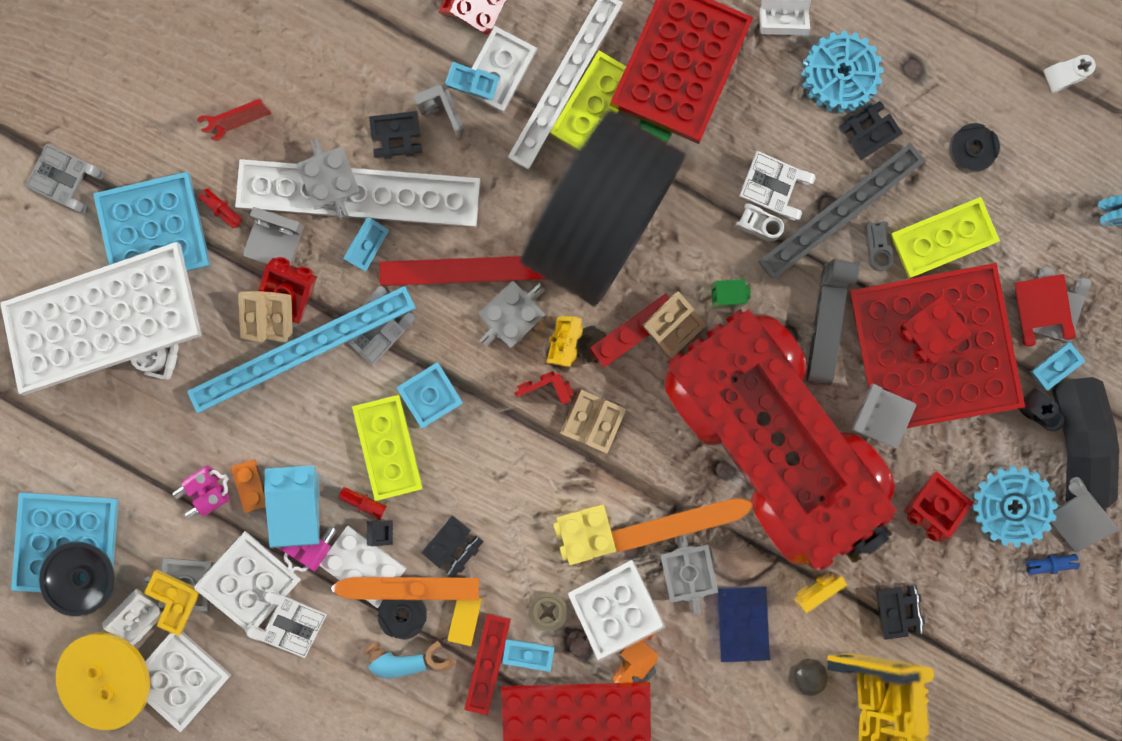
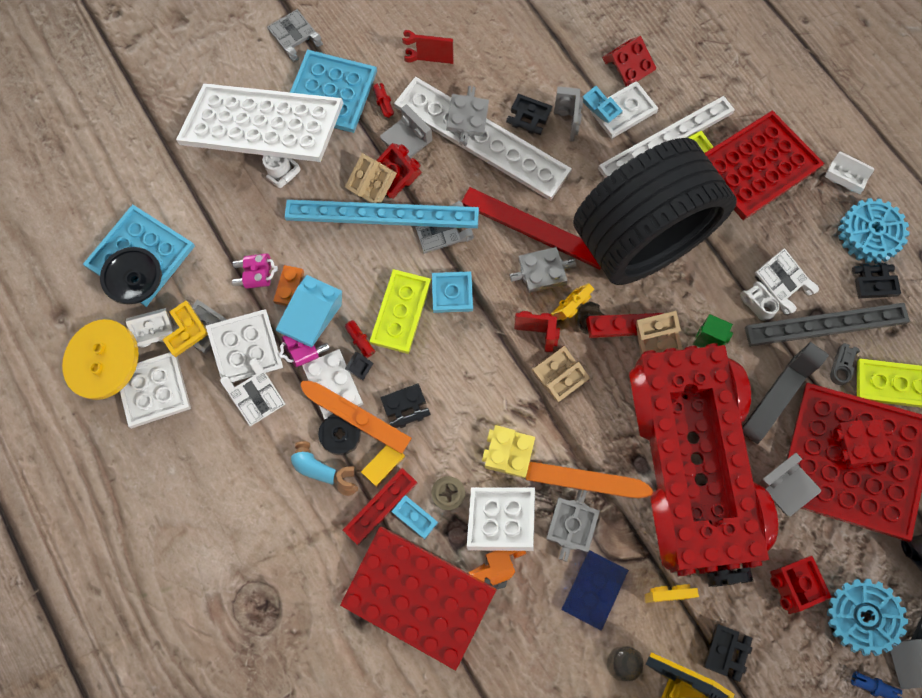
camera: 30 degrees right, 15 degrees down
medium azure plate [343,217,389,272] -> none

